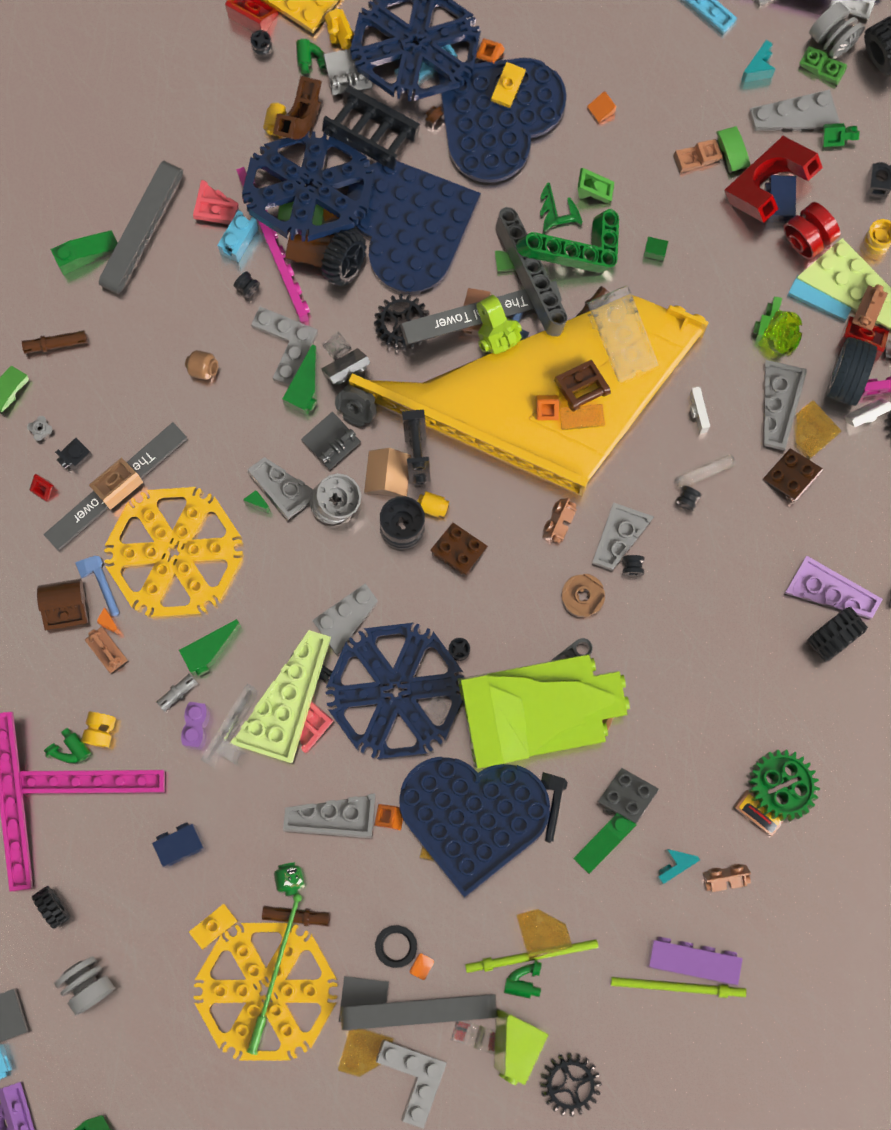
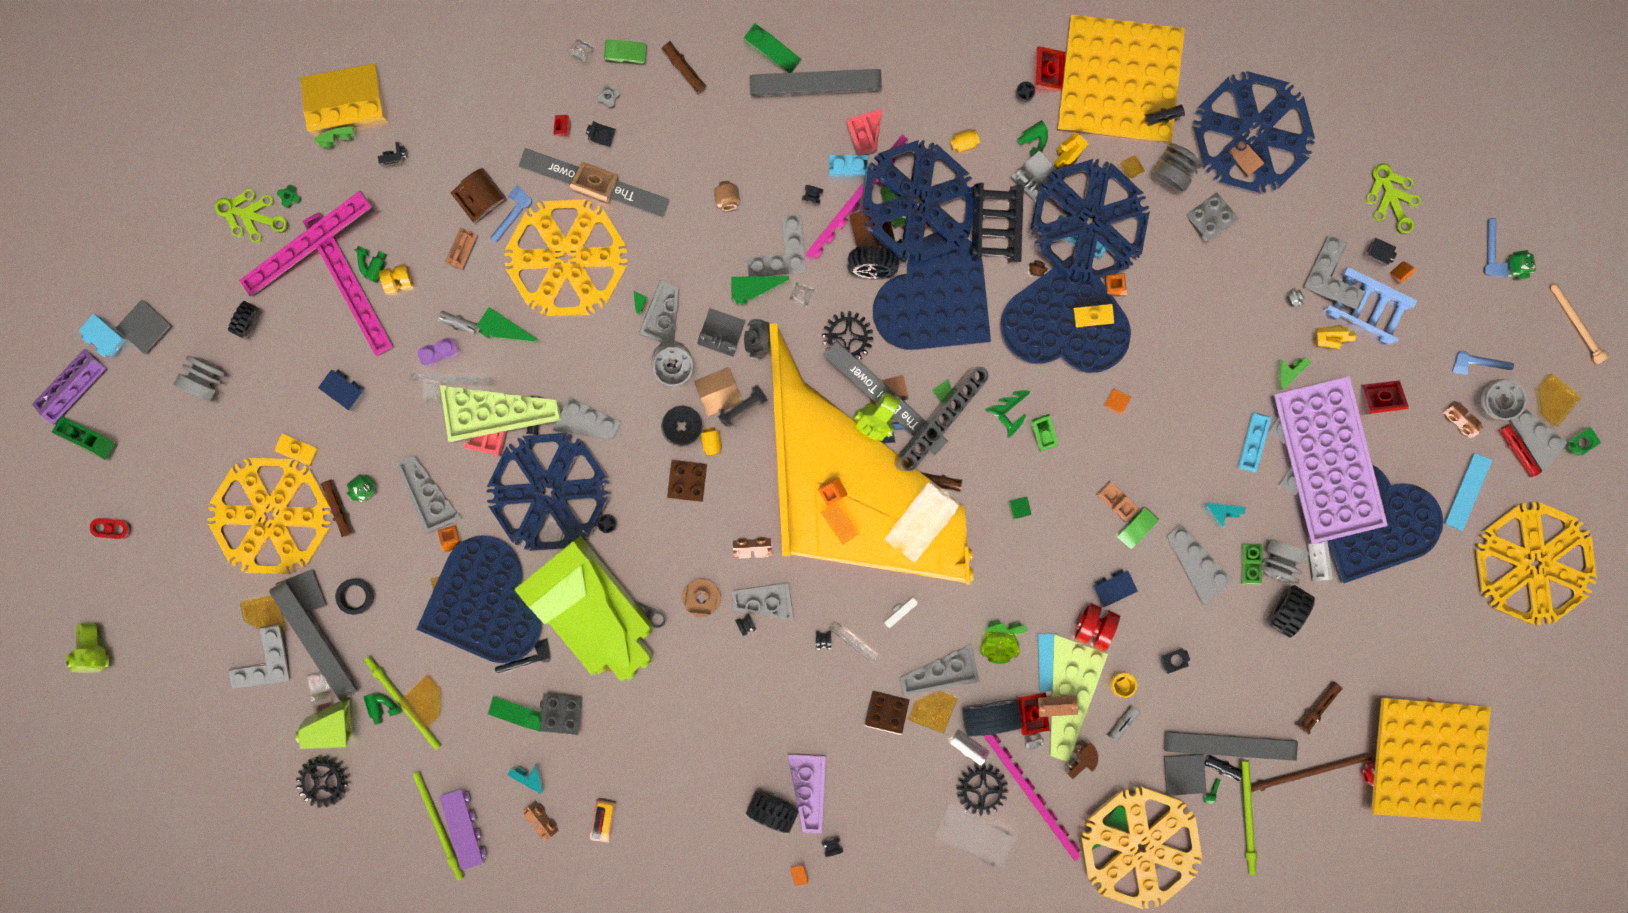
camera: 60 degrees right, 10 degrees up
orange slope [97,608,121,635] -> none
bright green piece [246,893,302,1055] -> none
reddish brown arch [273,76,322,140] -> none
dark grey tile [321,348,371,384] -> none
orange slope [409,953,434,980] -> none
green beam [516,209,619,273] -> none
reddish brown plate [554,359,611,412] -> none
red arch [724,136,823,223] -> none
green gear [748,749,820,822] -> none
green plate [822,123,860,147] -> none

